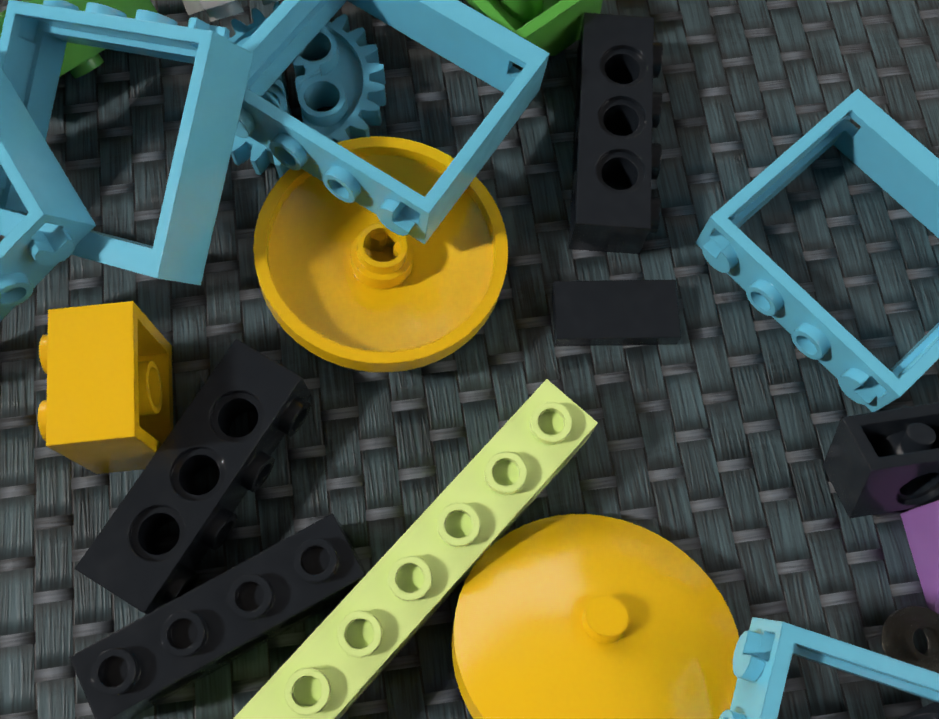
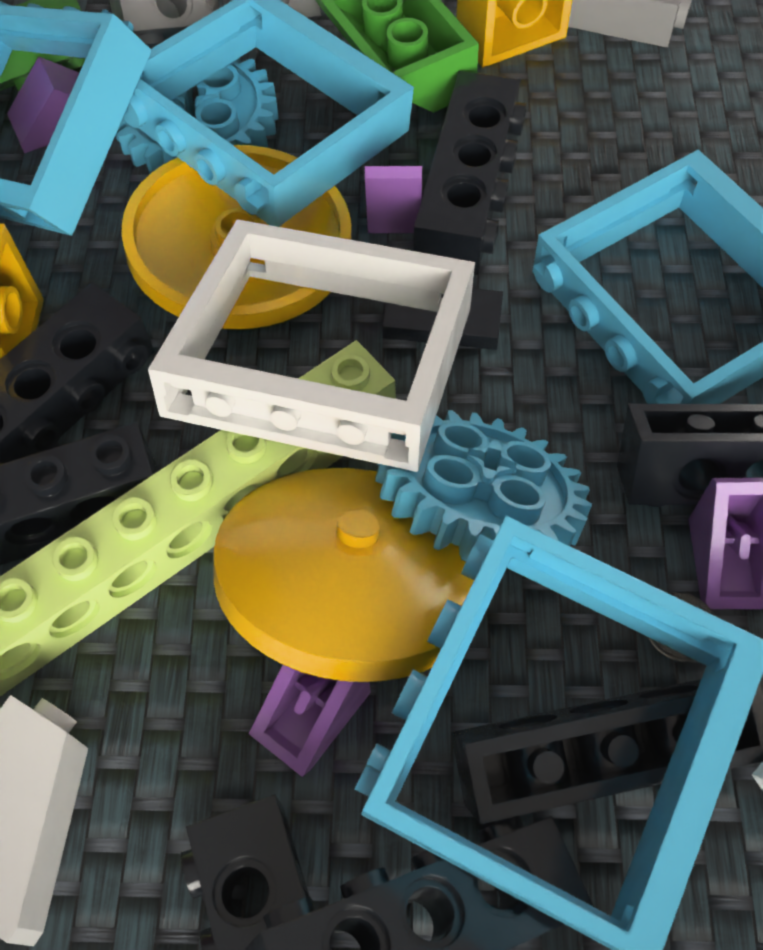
camera: 15 degrees right, 10 degrees down
none -> medium lavender slope [7,56,79,153]
none -> white window [148,219,475,472]
none -> medium lavender slope [365,166,422,233]
none -> medium azure gear [375,410,592,561]

